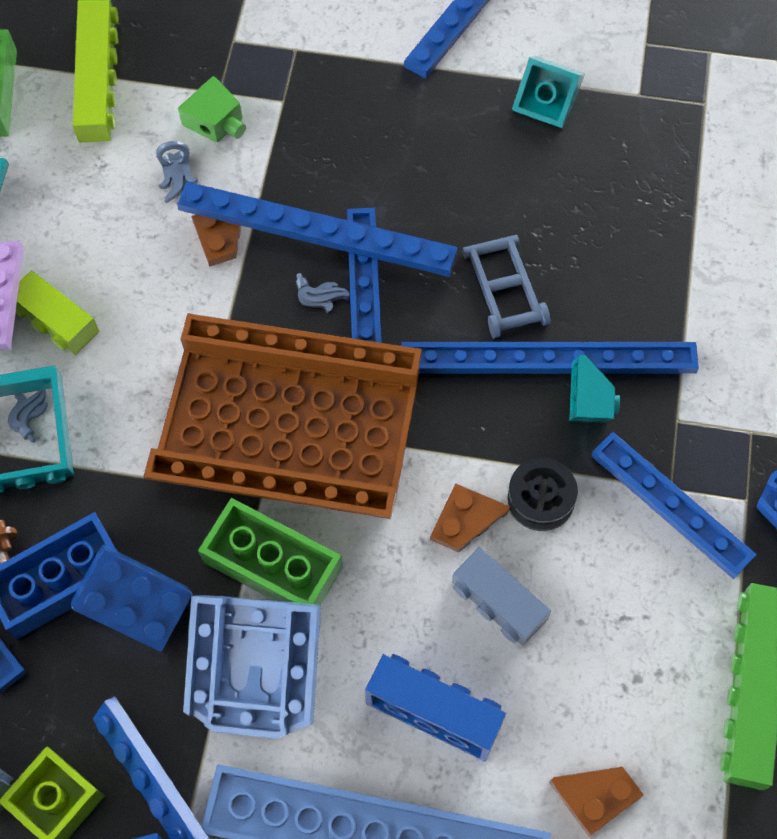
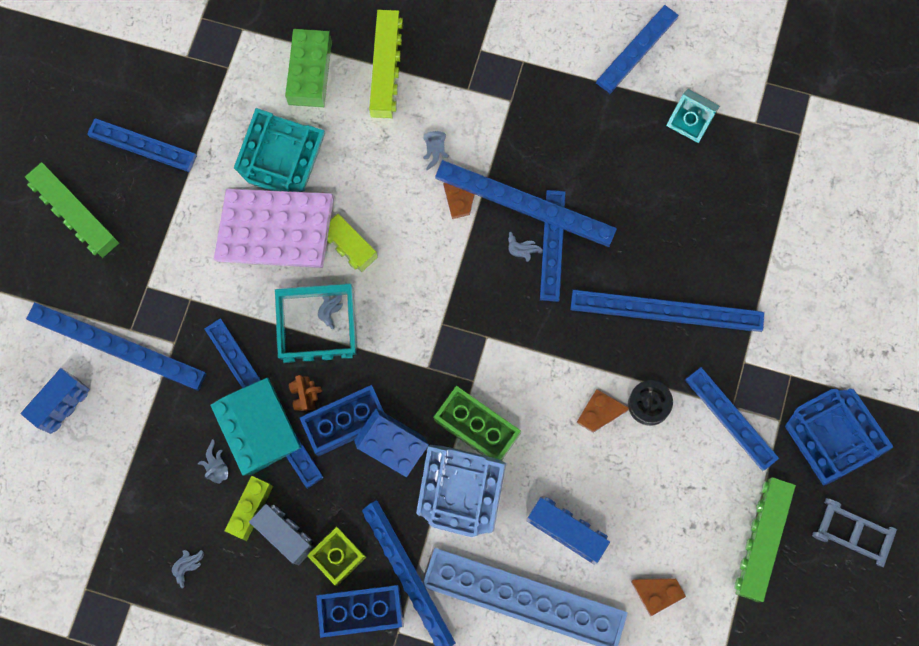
camera: 10 degrees right, 10 degrees up
dark orange slope [143,313,422,519] -> none
bright green torso [178,76,246,142] -> none
sand blue brick [452,547,551,646] -> none
sand blue piece [462,235,551,339] -> none
teal slope [569,355,620,423] -> none

